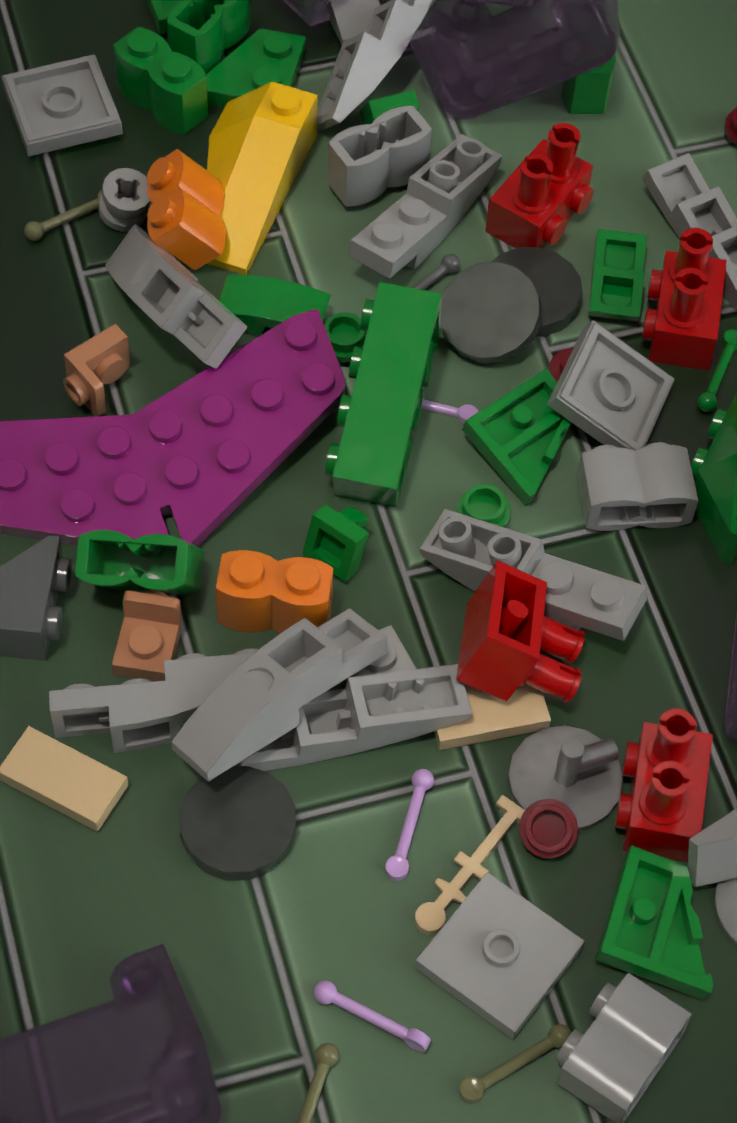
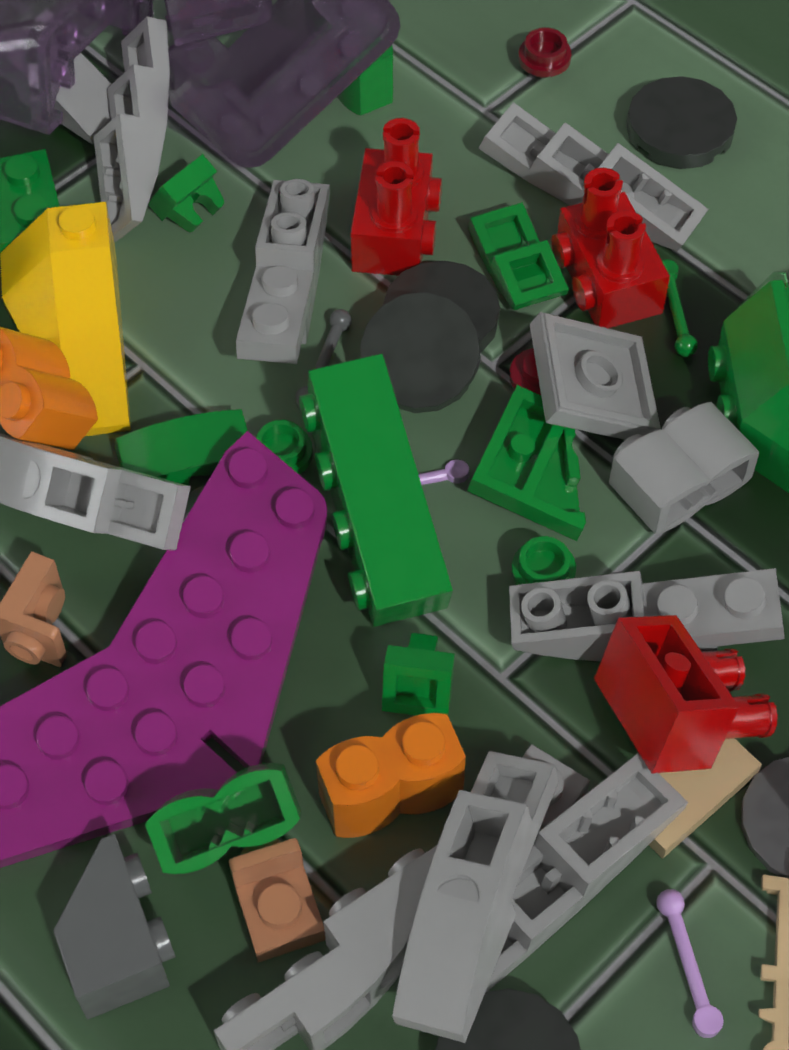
camera: 25 degrees left, 0 degrees up
light grey brick [328,106,432,206] -> none

